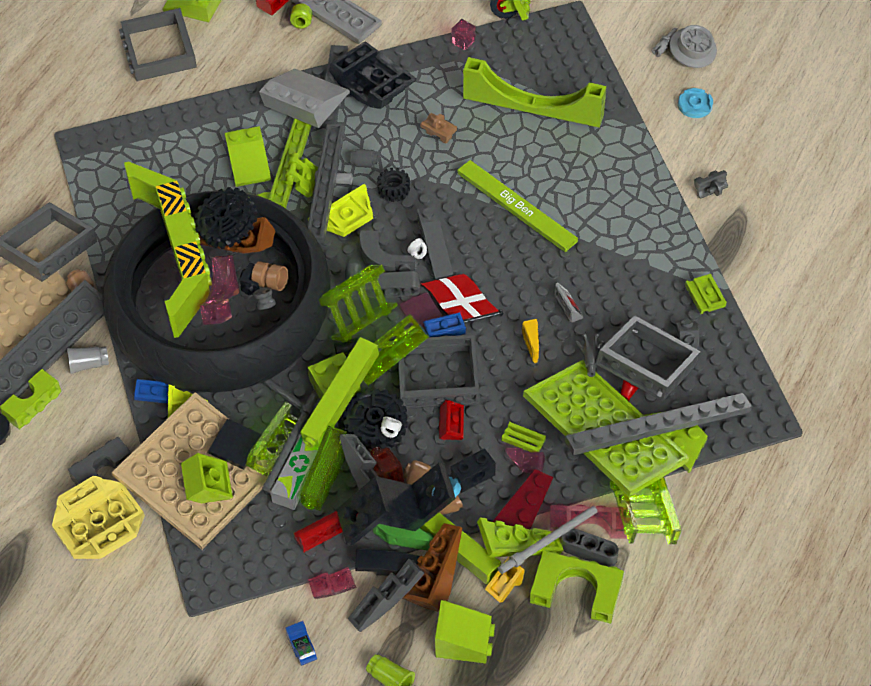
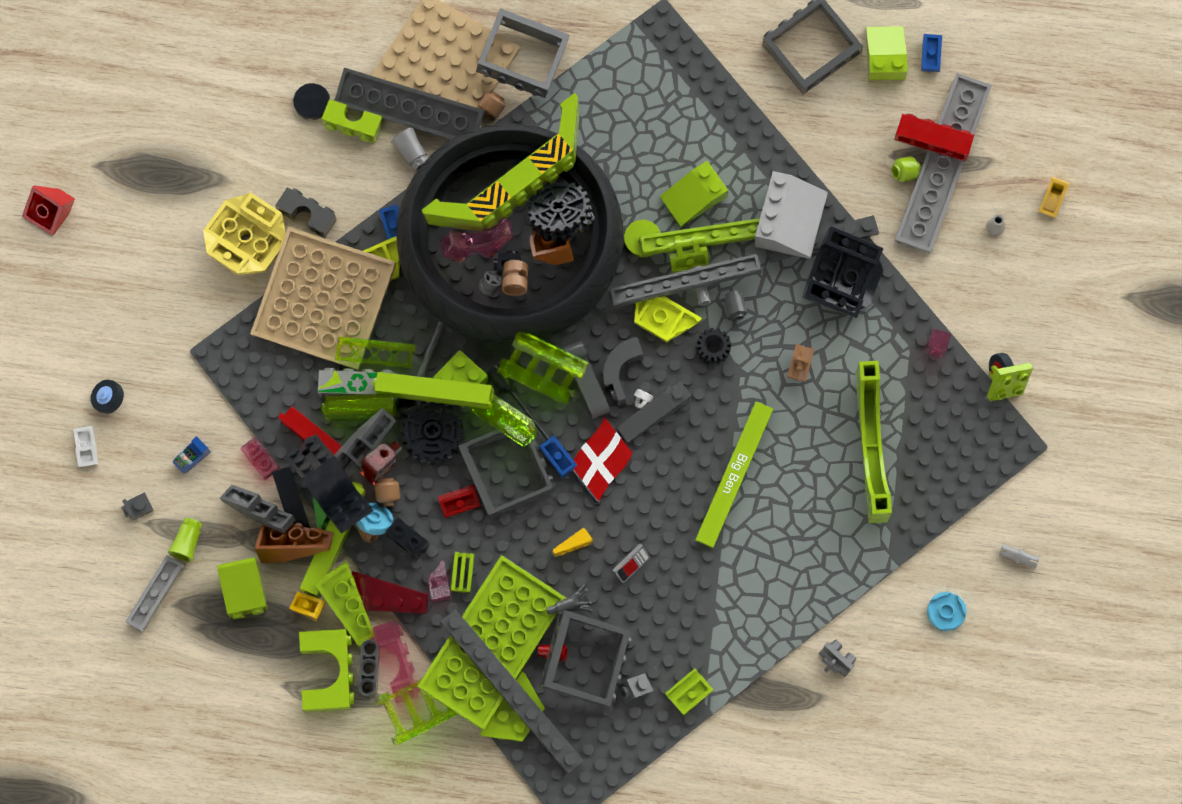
camera: 70 degrees right, 20 degrees up
lime slope [181,453,233,504] -> none
black tile [208,419,263,470] -> none
dark grey bar [262,394,318,492] -> none
white tile [381,417,402,438] -> none
clear pink piece [399,292,443,330] -> none
light grey bar [498,506,597,574] -> none
light grey wheel [670,25,717,68] -> none

